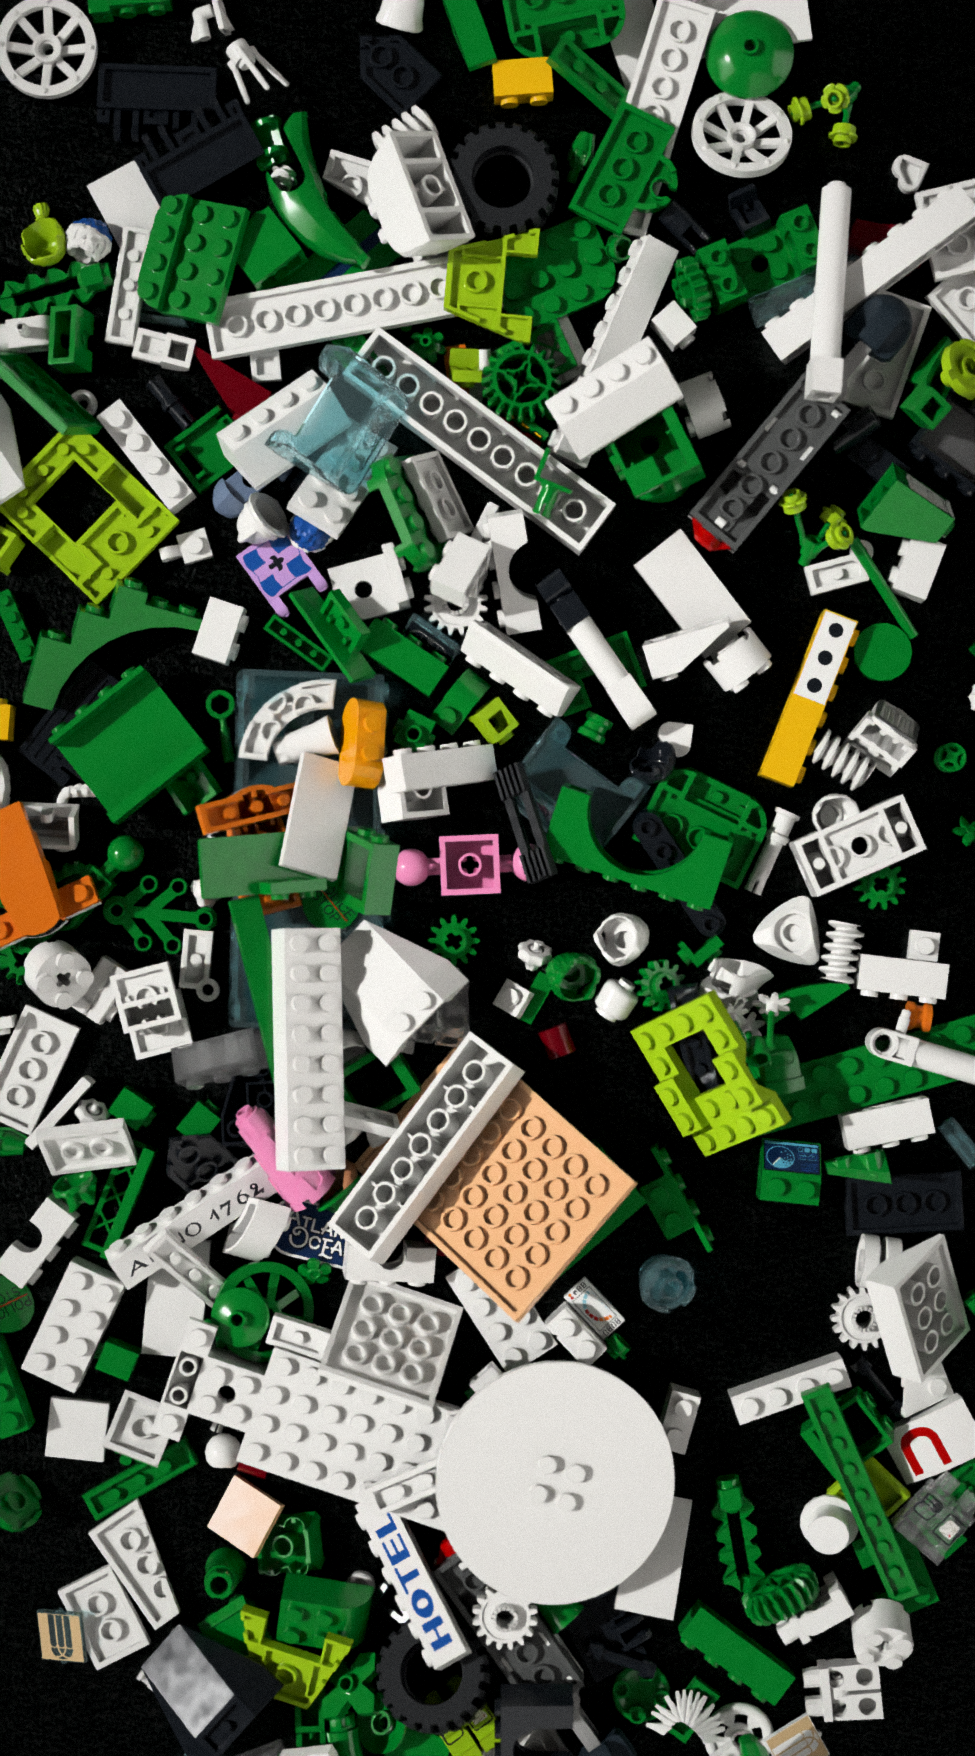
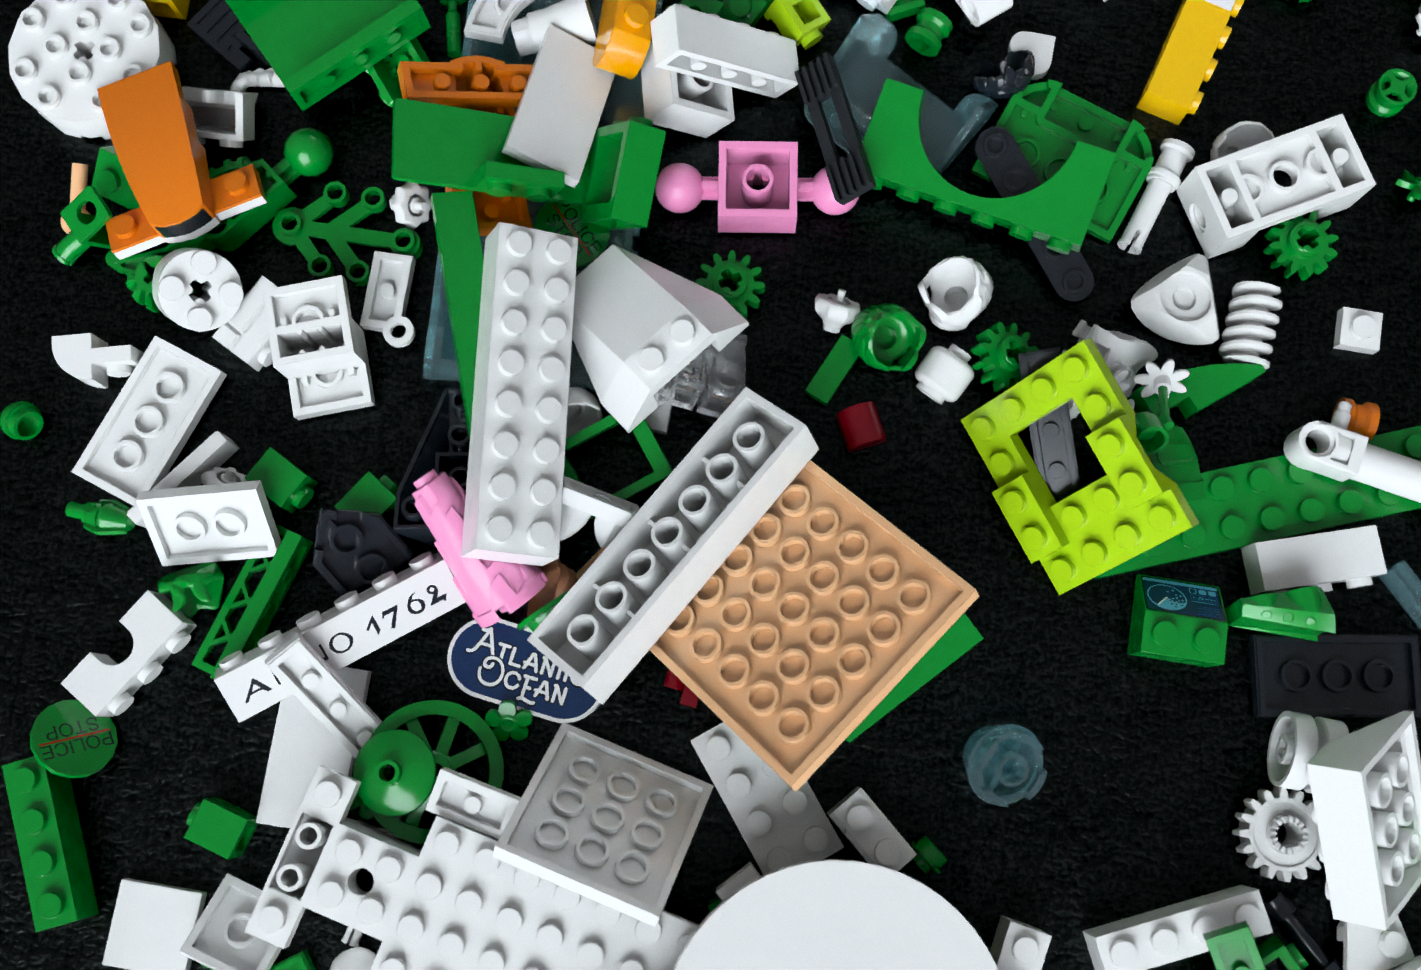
camera: 10 degrees right, 10 degrees down
white brick [21,1256,126,1393] -> none
clear brick [171,1027,268,1090] -> none
white brick [222,1197,291,1261] -> none
white arch [342,1240,437,1287] -> none
white plate [493,978,534,1019] -> none
white tile [564,1276,625,1340] -> none
green bracket [639,1143,715,1253] -> none
green bracket [676,935,724,967] -> none
white piece [812,729,877,791] -> none
white piece [843,700,919,777] -> none
white brick [853,953,950,1004] -> none

